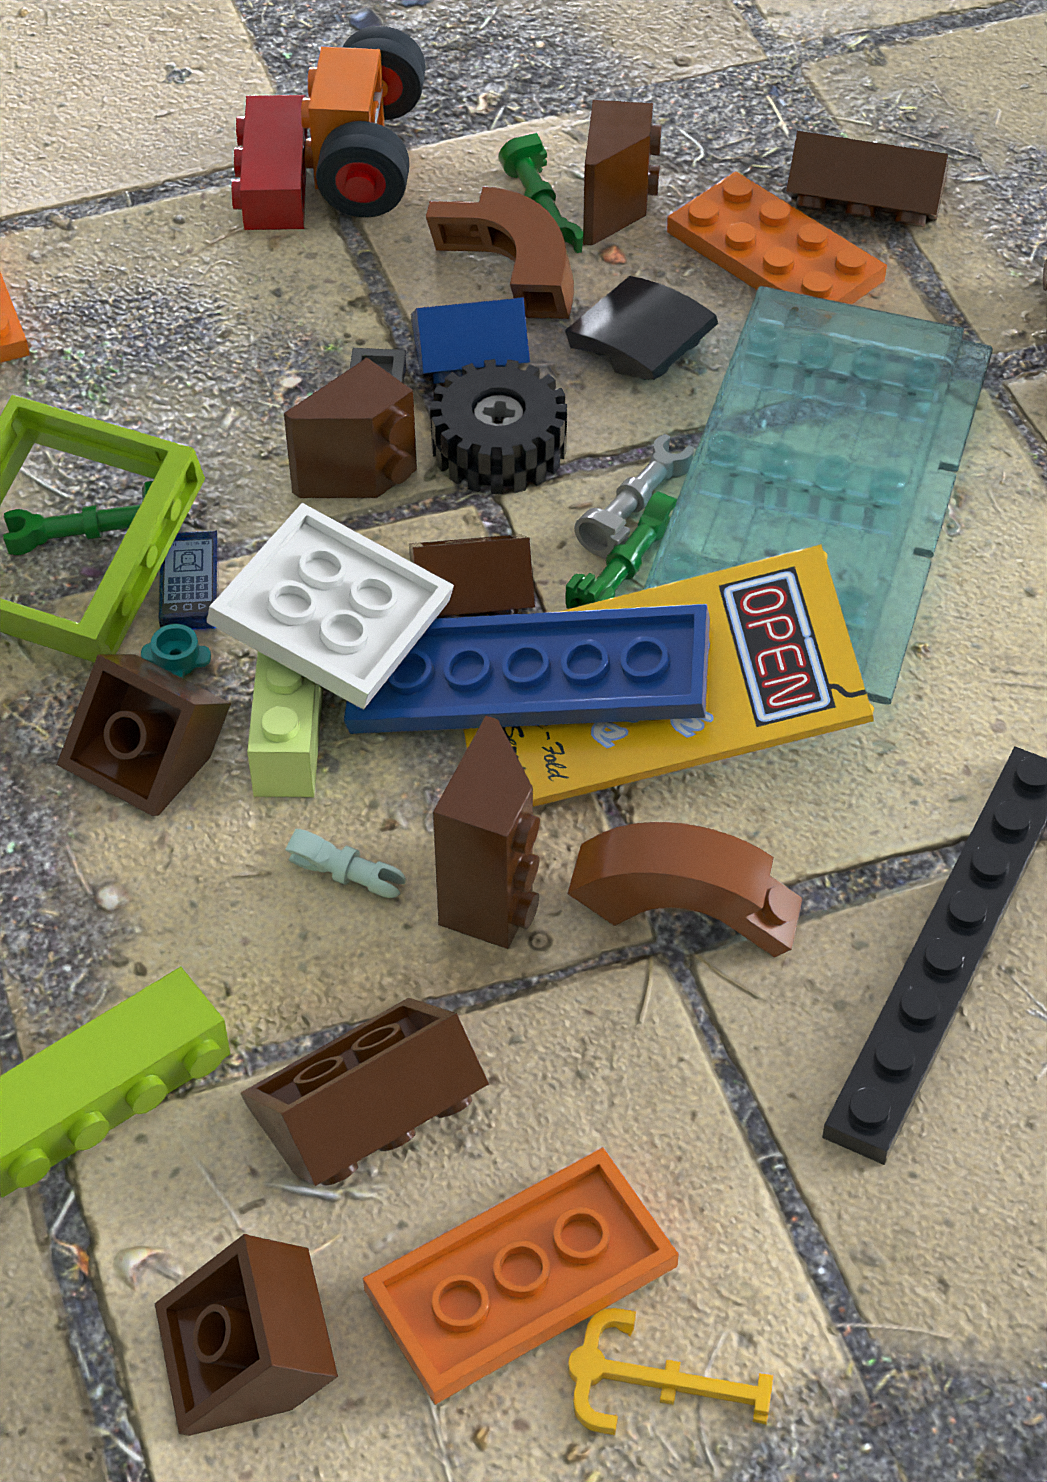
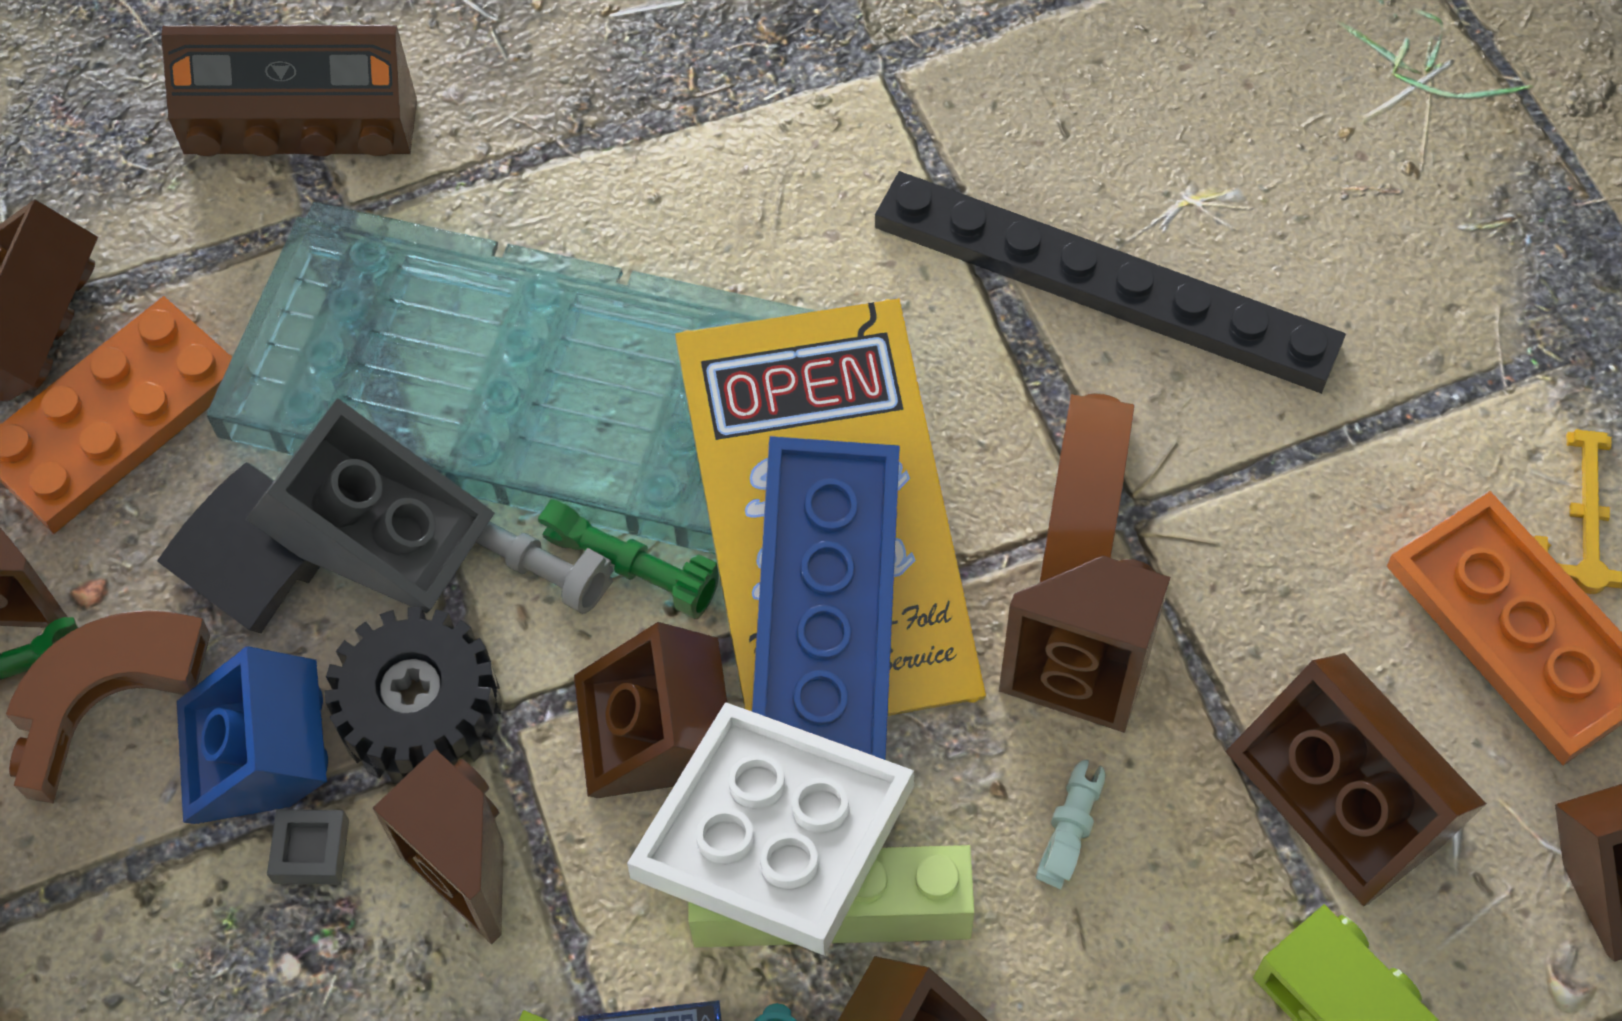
camera: 90 degrees left, 10 degrees up
none -> dark grey slope [246,398,495,614]

